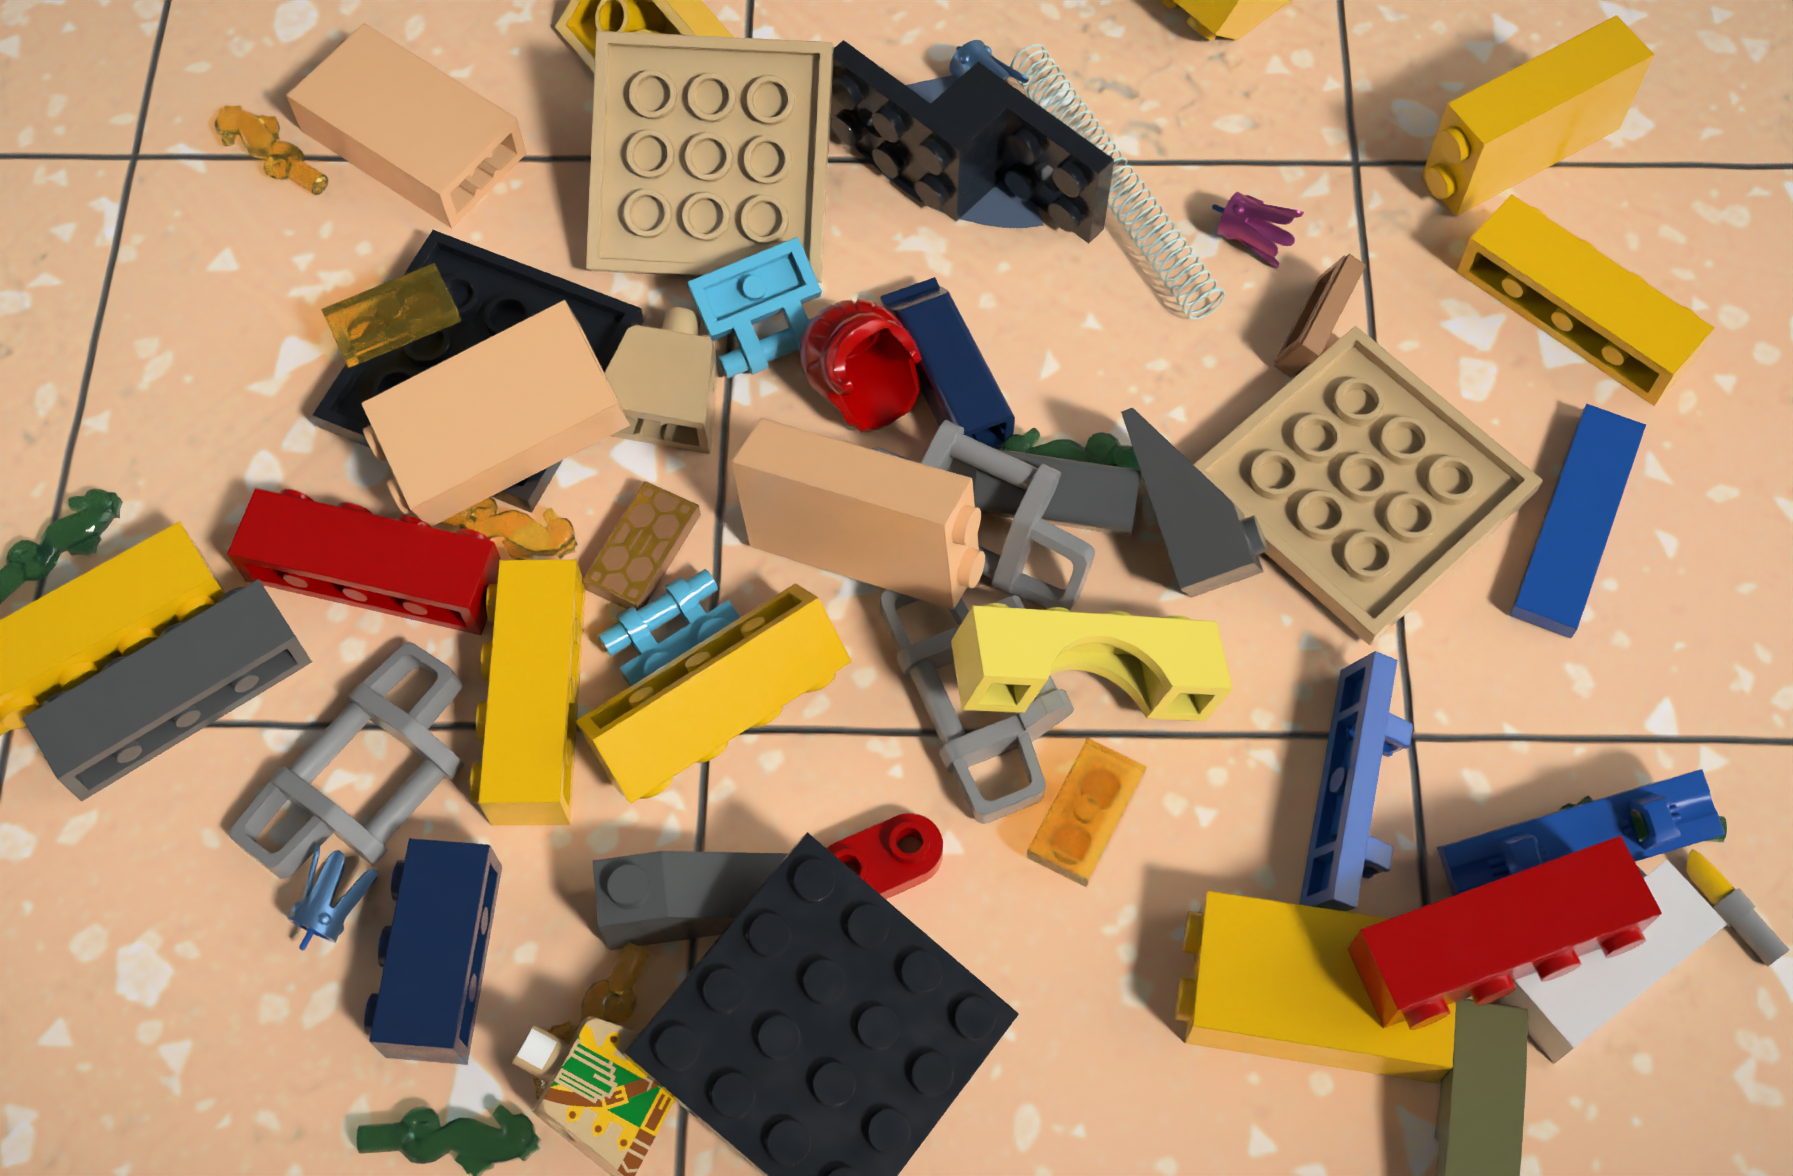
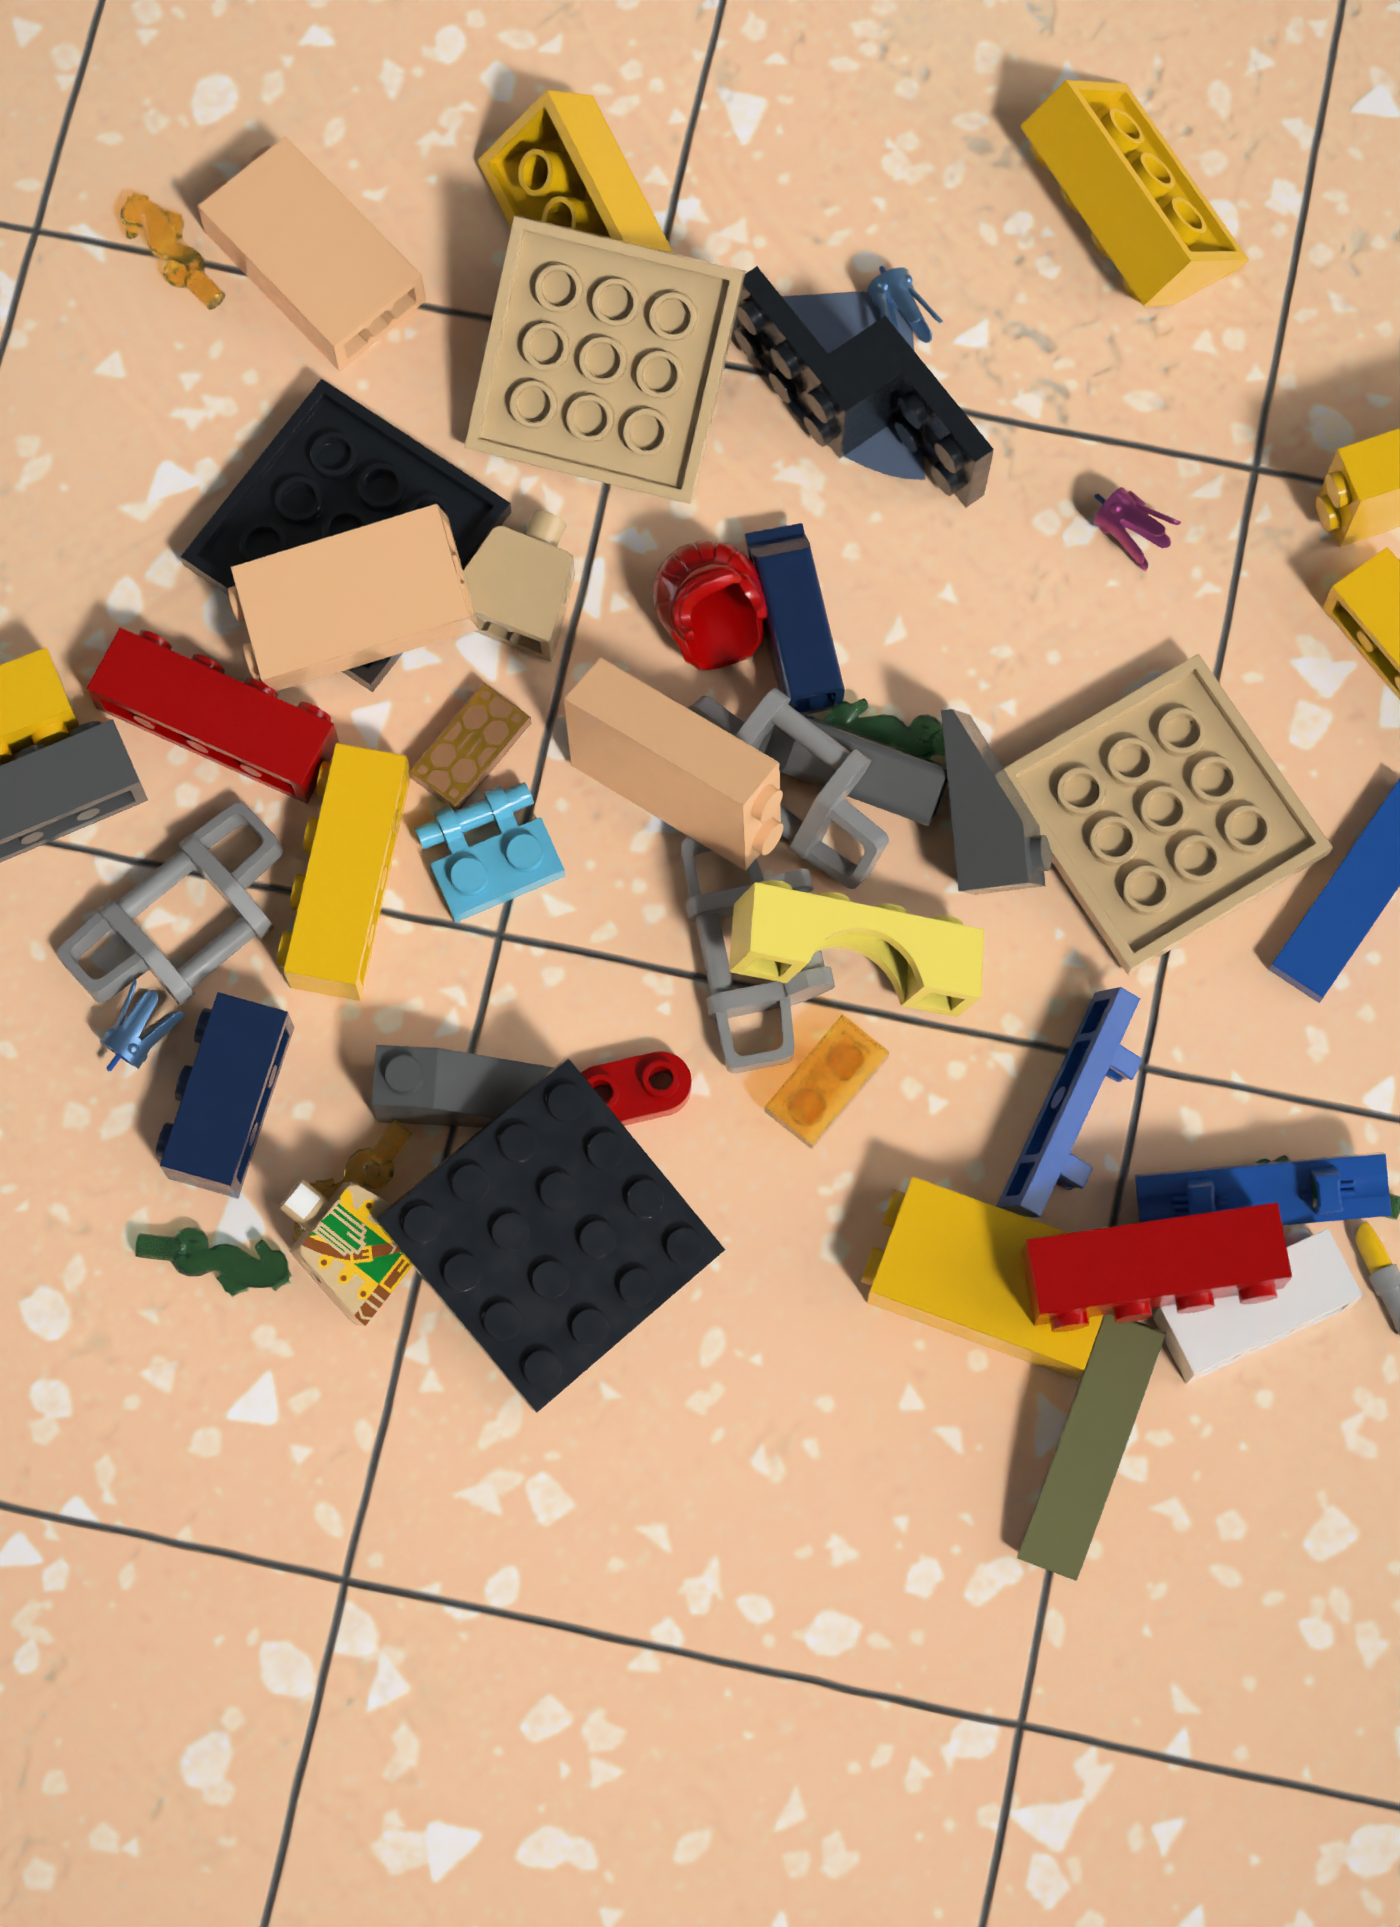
camera: 10 degrees right, 10 degrees up
clear yellow plate [321,263,461,368] -> none
clear yellow animal [440,497,578,560] -> none
yellow brick [575,583,852,804] -> none
medium azure plate [687,237,822,379] -> none
light aqua piece [1010,44,1225,320] -> none
medium nougat tile [1274,253,1366,378] -> none

